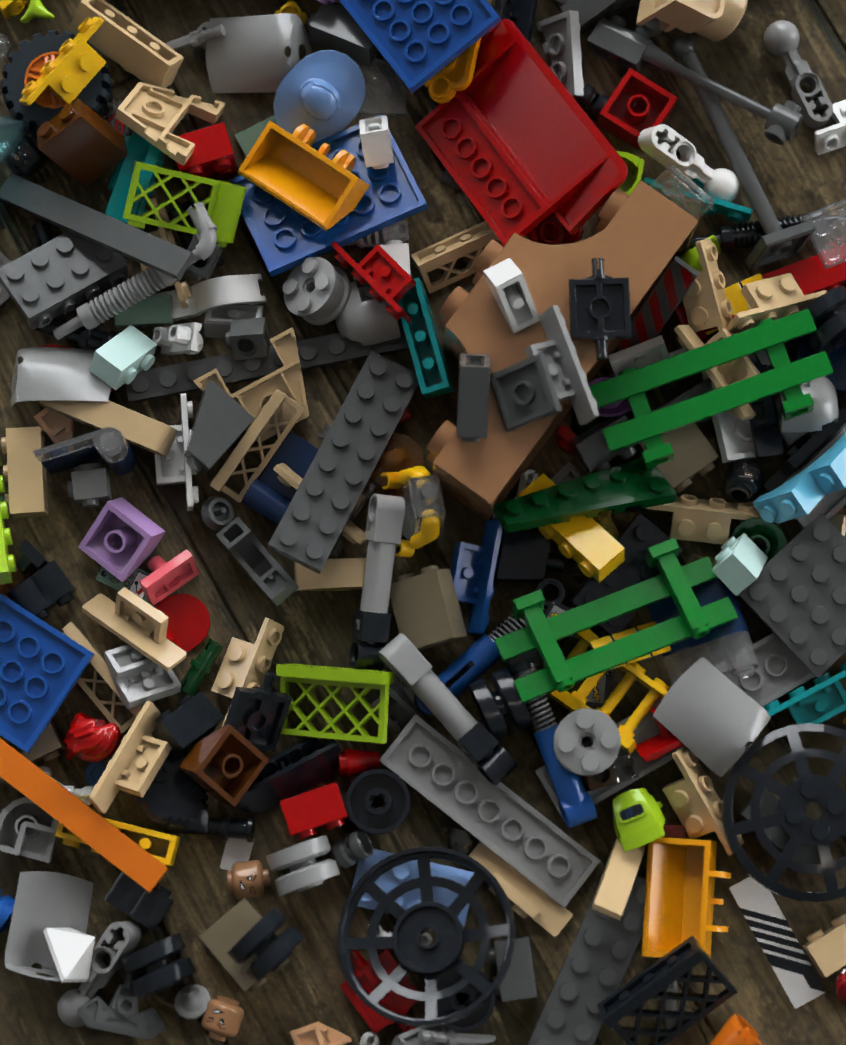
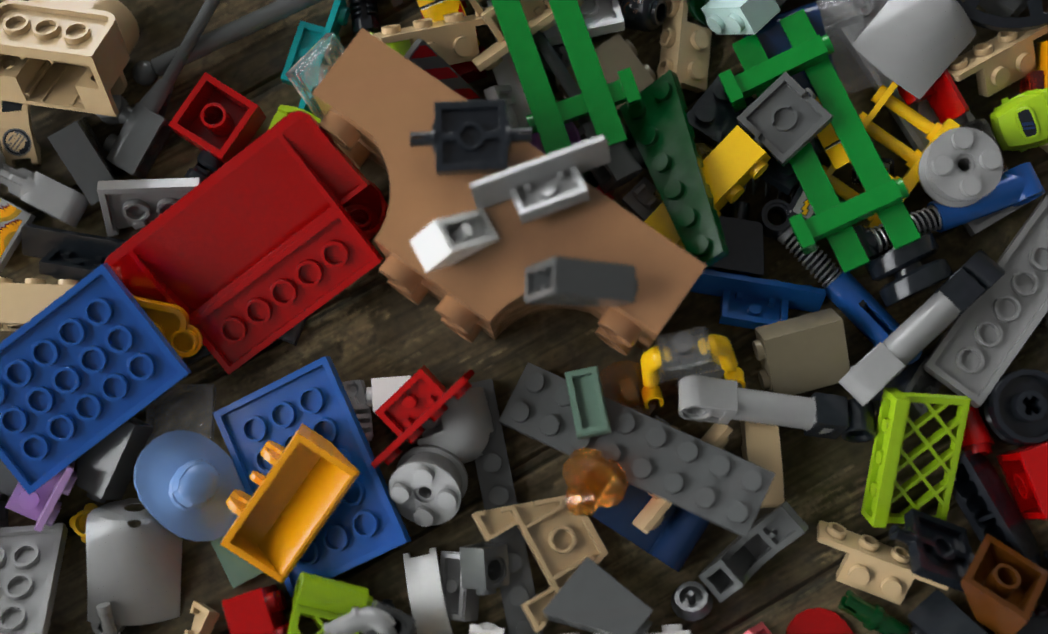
camera: 85 degrees left, 0 degrees up
tan fence [210,389,306,503] -> none
white slope [359,115,394,169] -> none
teal brick [397,277,454,400] -> none
tan fence [410,221,529,294] -> none
dark grey tile [490,354,562,432] -> none
white beam [638,124,740,202] -> none
none -> clear orange tile [562,448,629,516]
none -> sand green tile [564,365,612,440]
none -> dark grey plate [736,71,833,167]

